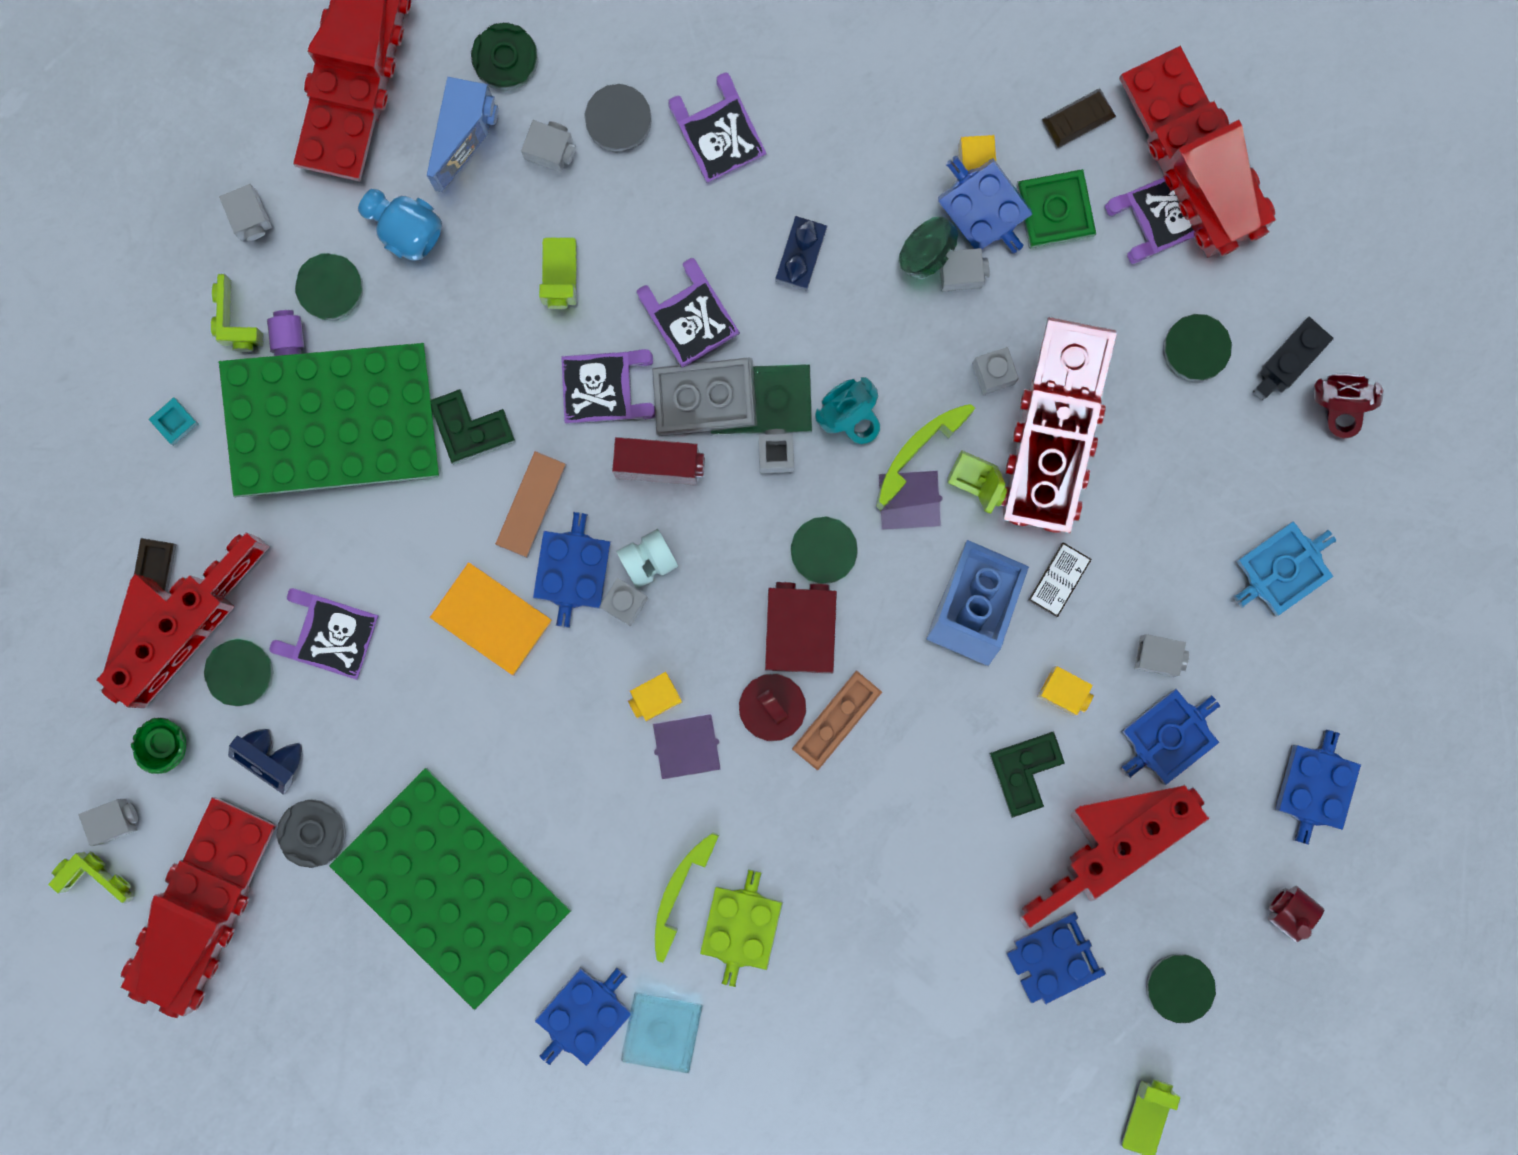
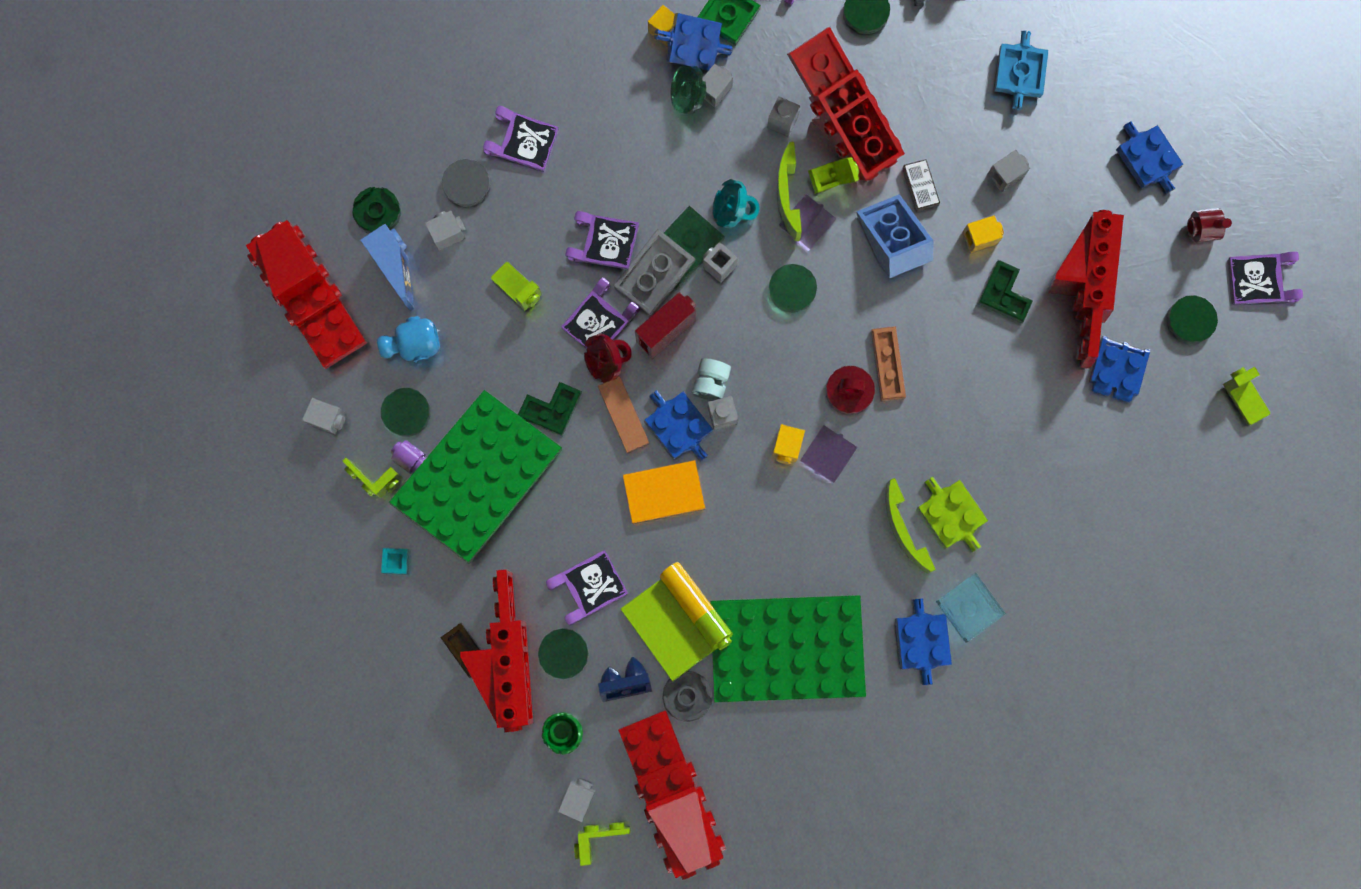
camera: 45 degrees left, 5 degrees down
dark red brick [765,582,837,674] -> none
dark blue tile [775,216,827,291] -> none
blue plate [1121,689,1221,785] -> none
none -> dark red tile [584,333,632,383]
none -> lime door [621,562,733,681]
none -> flag [1229,251,1303,305]

